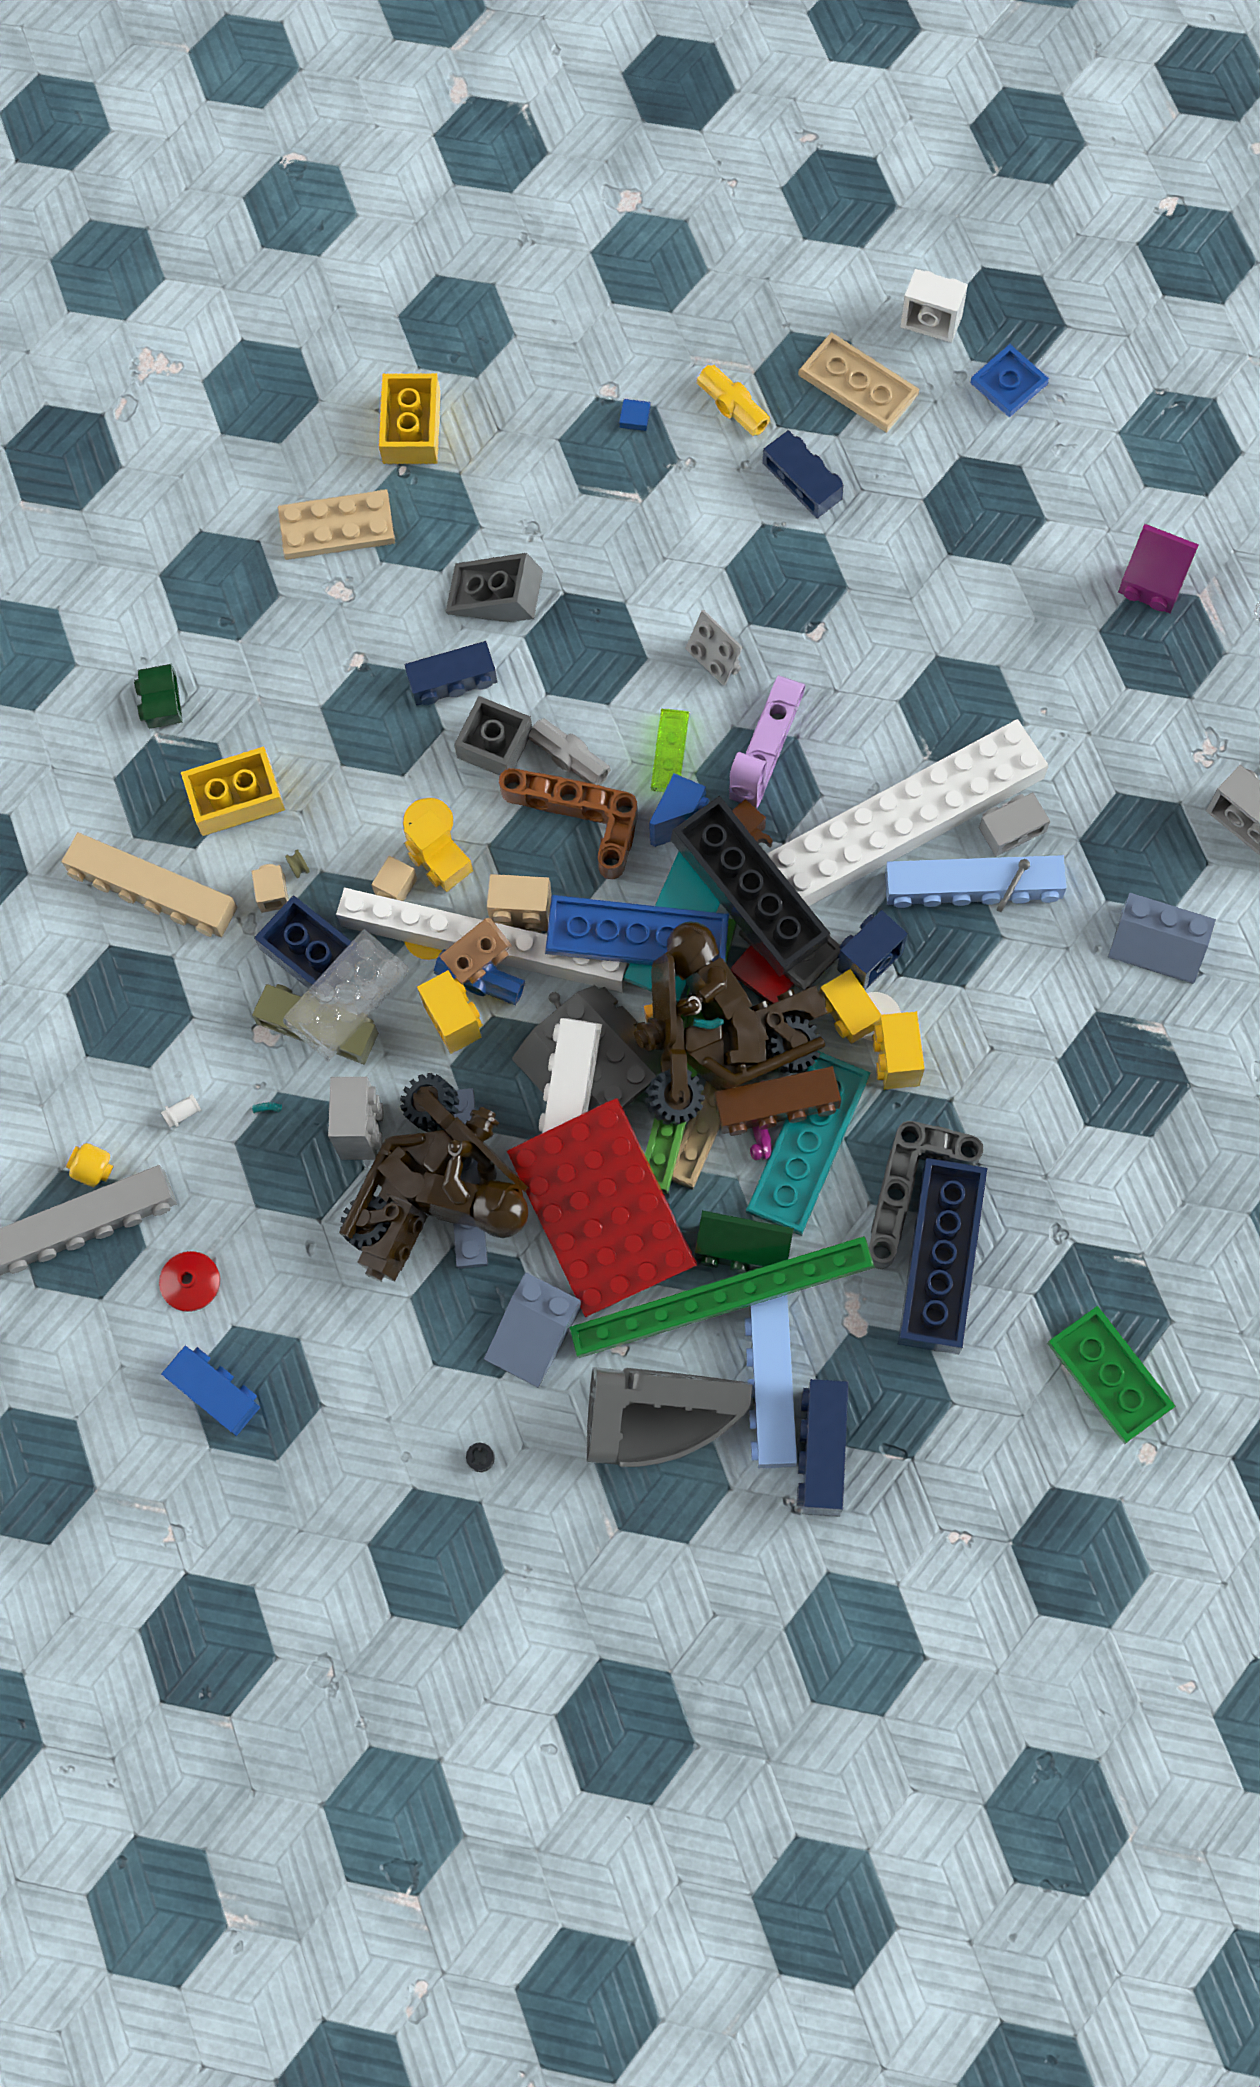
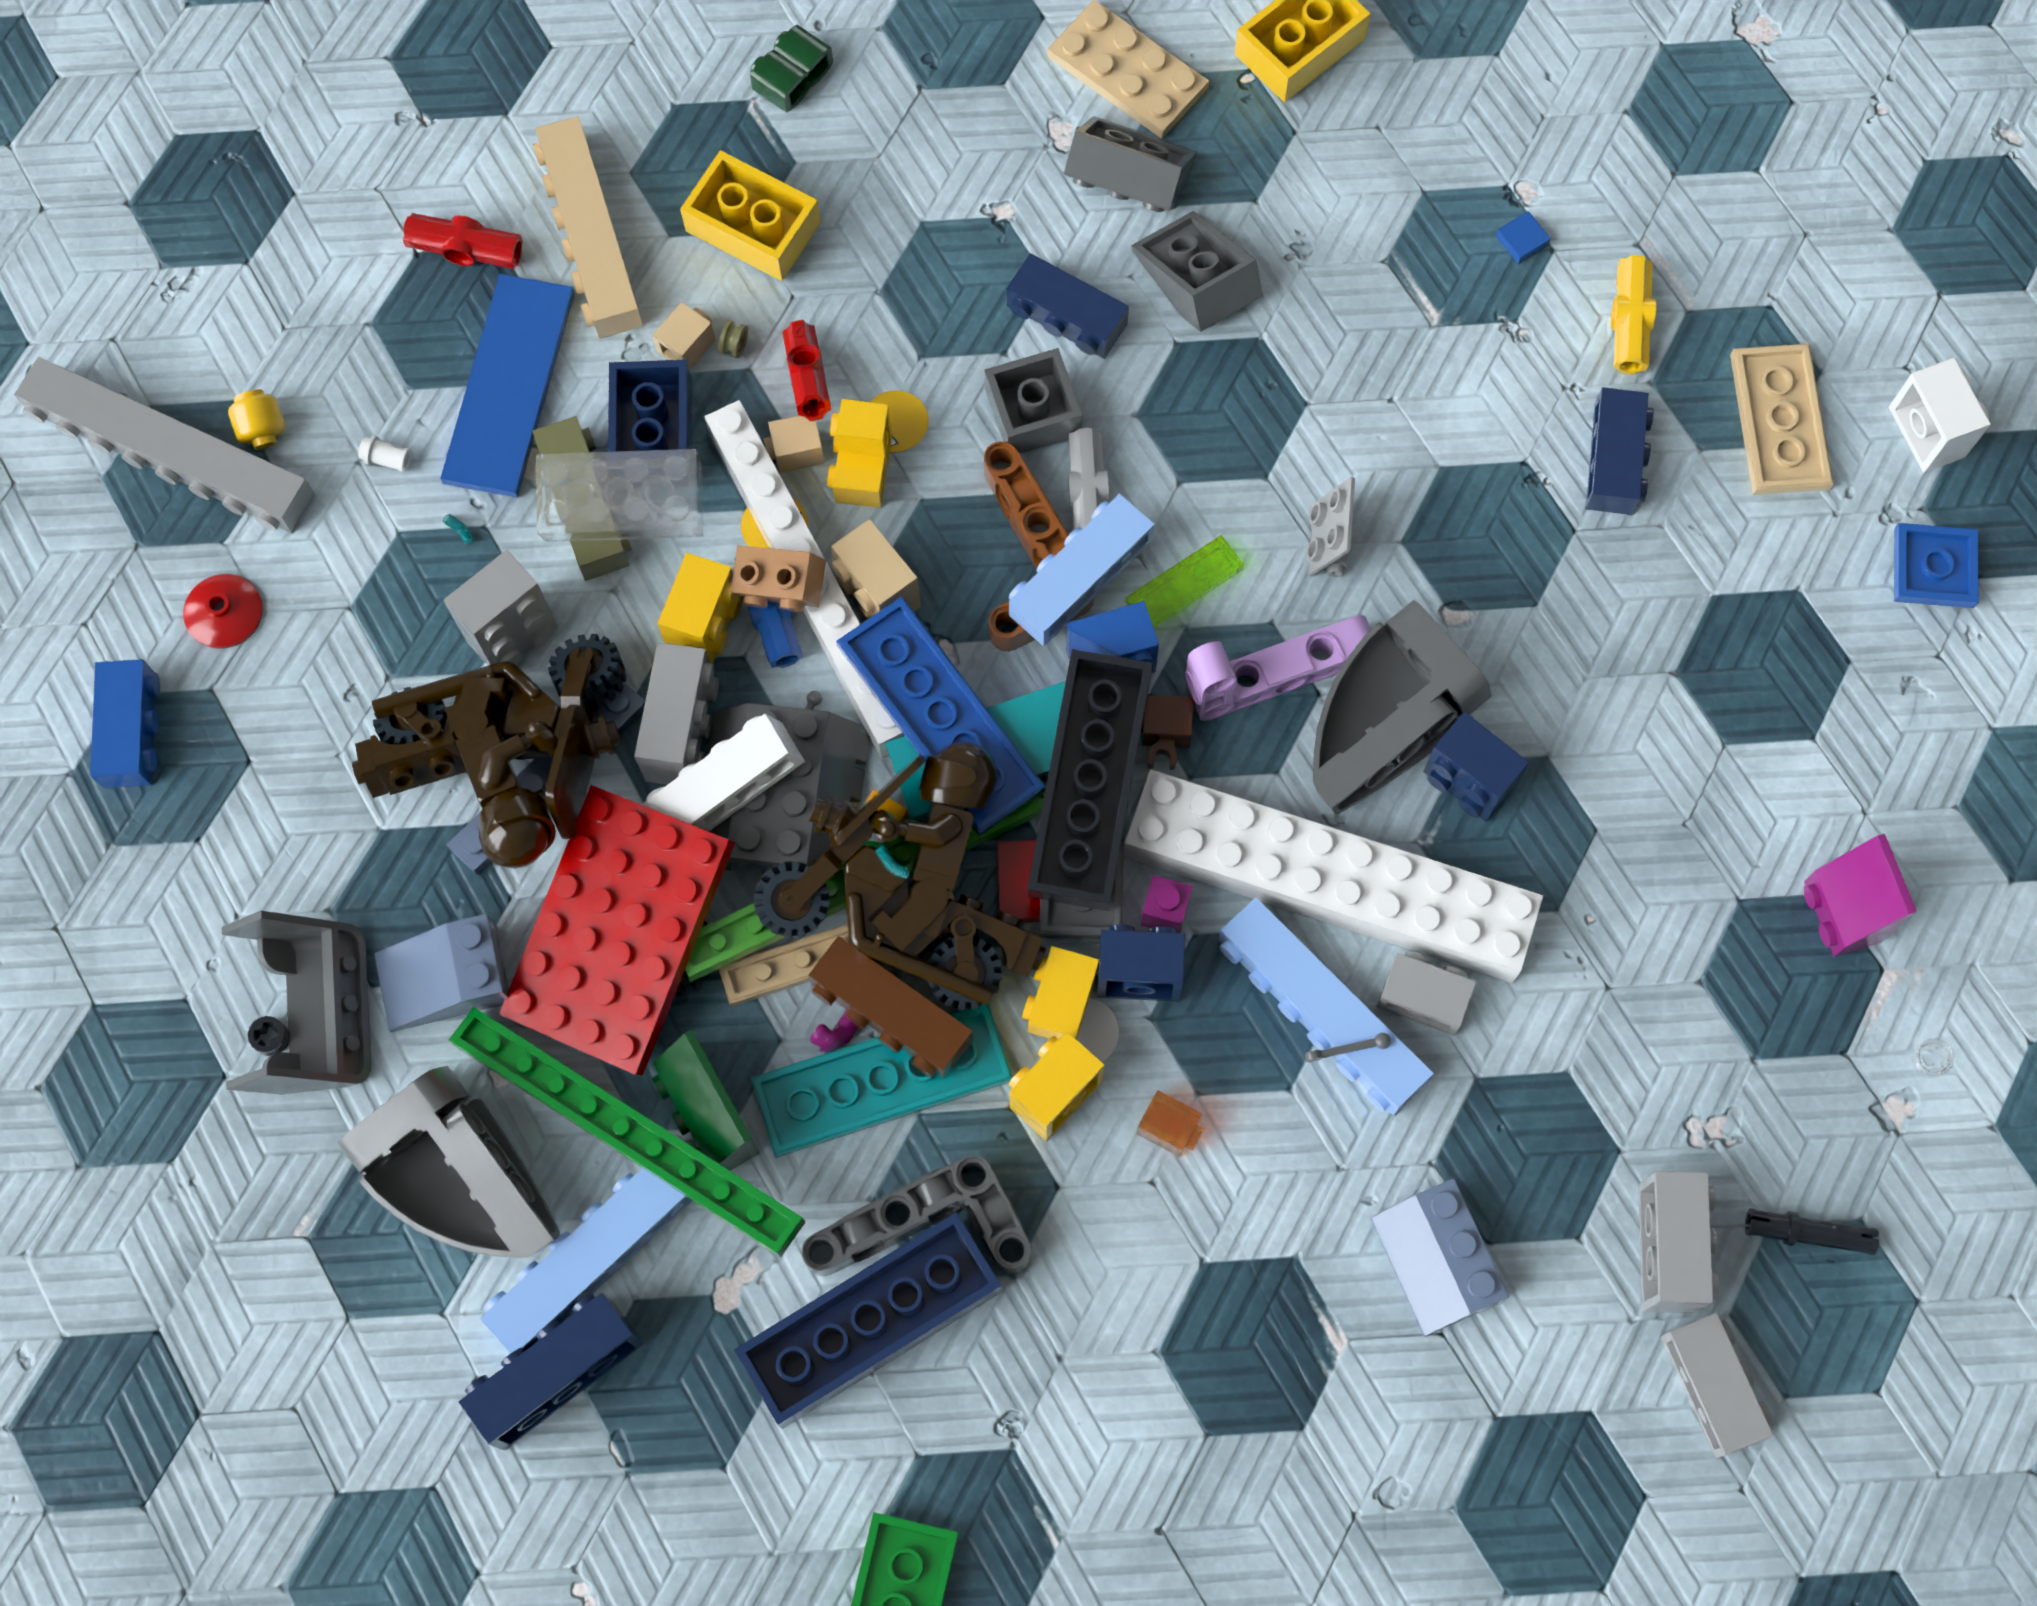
camera: 45 degrees right, 0 degrees up
none -> dark grey windscreen [222,910,371,1095]
none -> red piece [403,213,523,269]
none -> blue tile [440,274,575,498]
none -> light grey brick [634,642,719,785]
none -> red piece [782,320,831,421]
none -> light blue brick [1009,493,1155,647]
none -> dark grey slope [1063,116,1198,212]
none -> clear orange brick [1136,1090,1204,1158]
none -> magenta brick [1140,875,1193,934]
none -> dark grey panel [1313,600,1492,814]
none -> dark blue brick [1423,711,1529,822]

